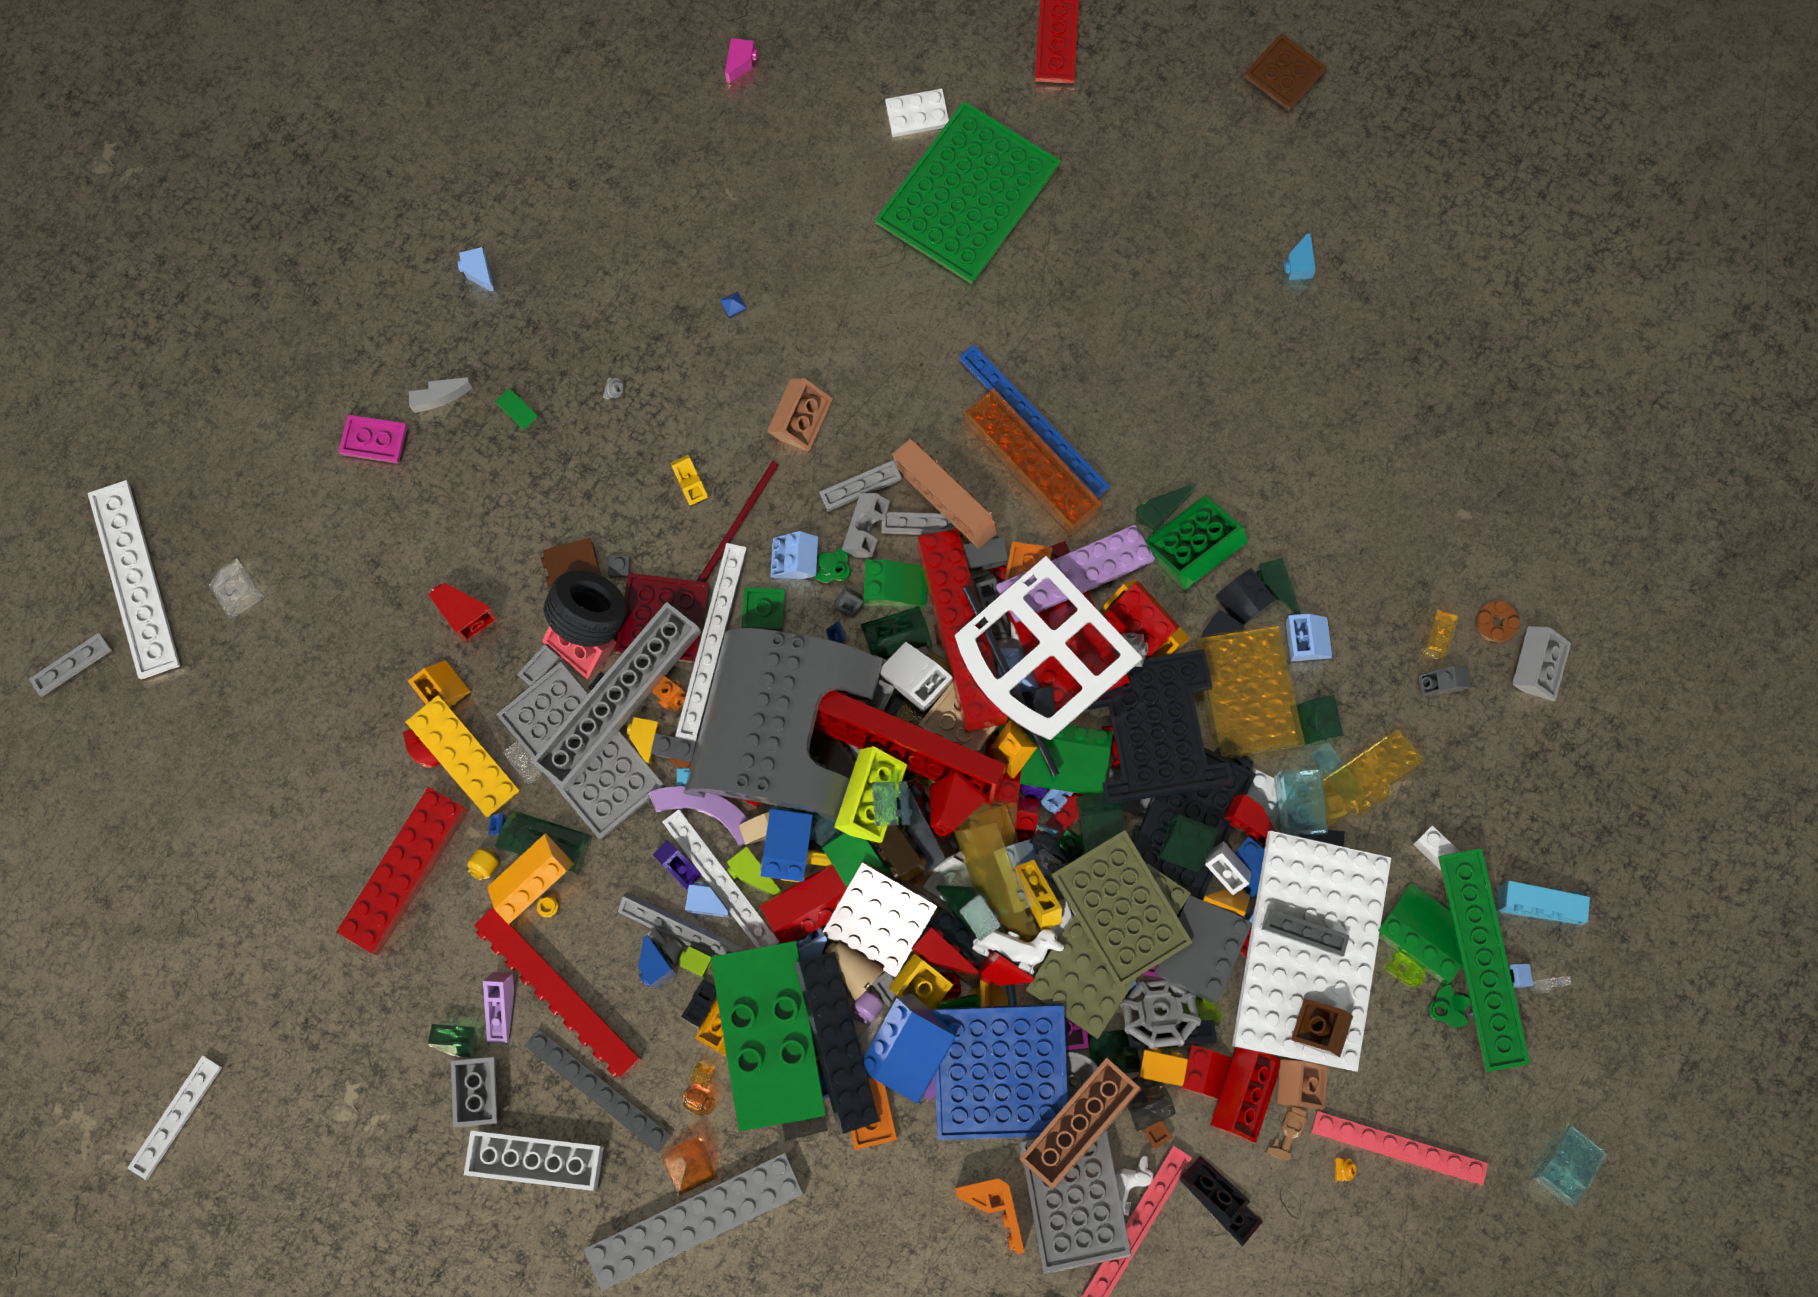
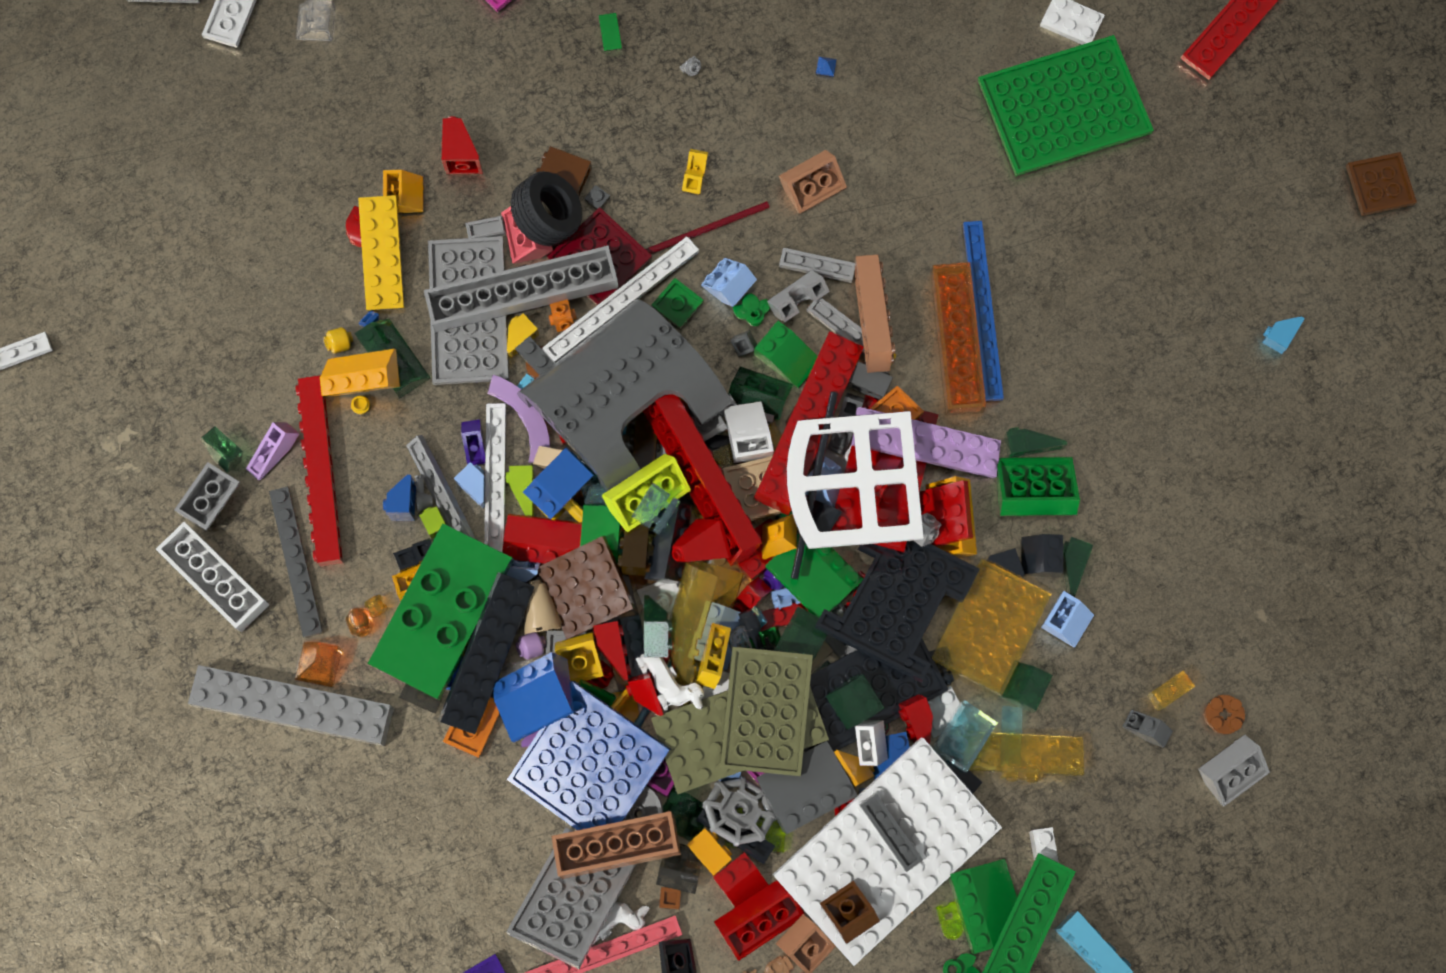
camera: 30 degrees right, 0 degrees up
red brick [336,786,469,956] -> none
clear plate [502,741,543,785] -> none
blue slope [826,621,846,643] -> none
orange bracket [955,1178,1025,1254] -> none

